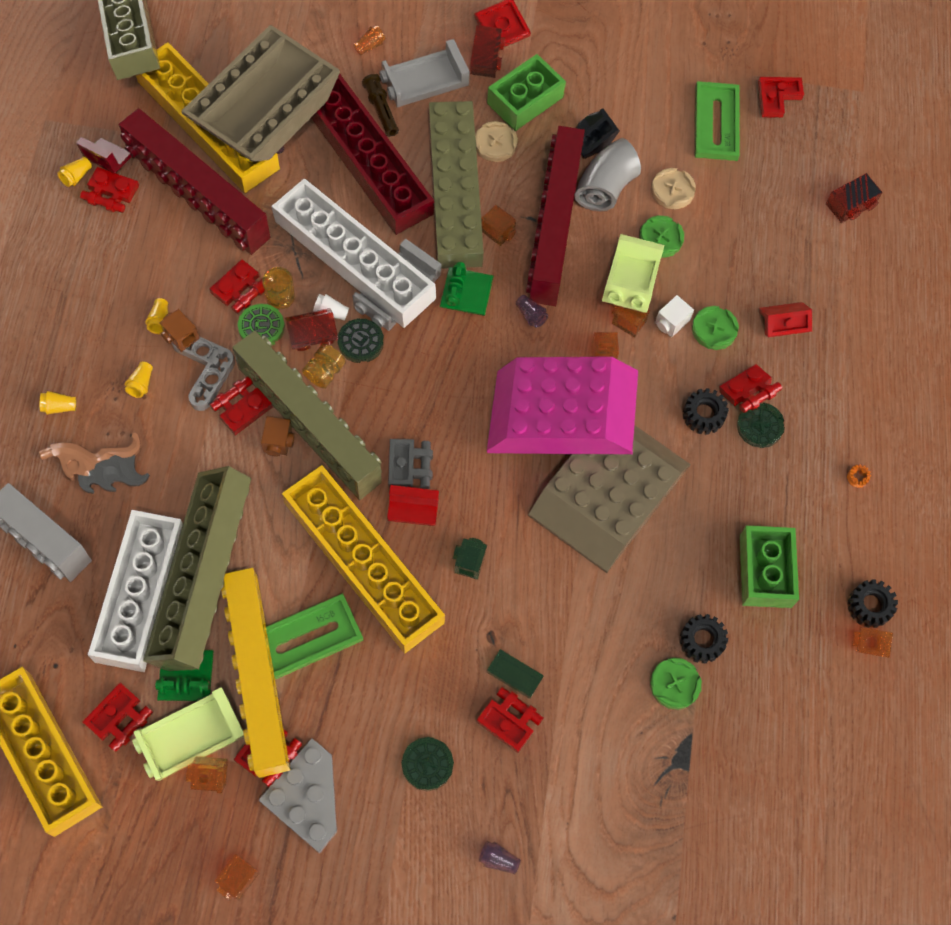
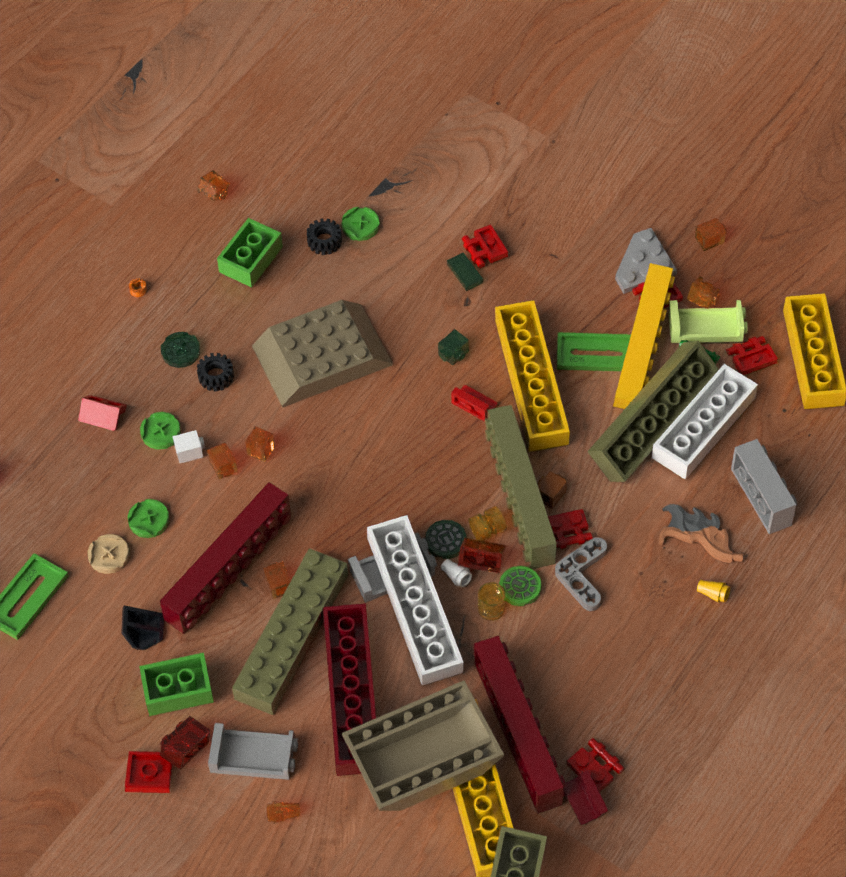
camera: 145 degrees left, 10 degrees down
yellow cone [57,157,92,187] -> none
yellow cone [125,361,153,398] -> none
yellow cone [145,298,168,334] -> none
dark orange brick [159,308,200,352] -> none
red plate [209,259,270,314] -> none
dark brown pin [362,74,399,137] -> none
dark grey plate [388,439,433,489] -> none
clear green tile [401,737,454,791] -> none
green hinge [440,262,494,316] -> none
tan tile [475,121,518,162] -> none
cone [479,841,521,875] -> none
dark pink slope [487,357,638,454] -> none
cone [516,295,548,328] -> none
light grey brick [575,138,641,211] -> none
yellowish green panel [602,234,665,313] -> none
red plate [719,364,782,413] -> none
black tyre [848,579,898,628] -> none

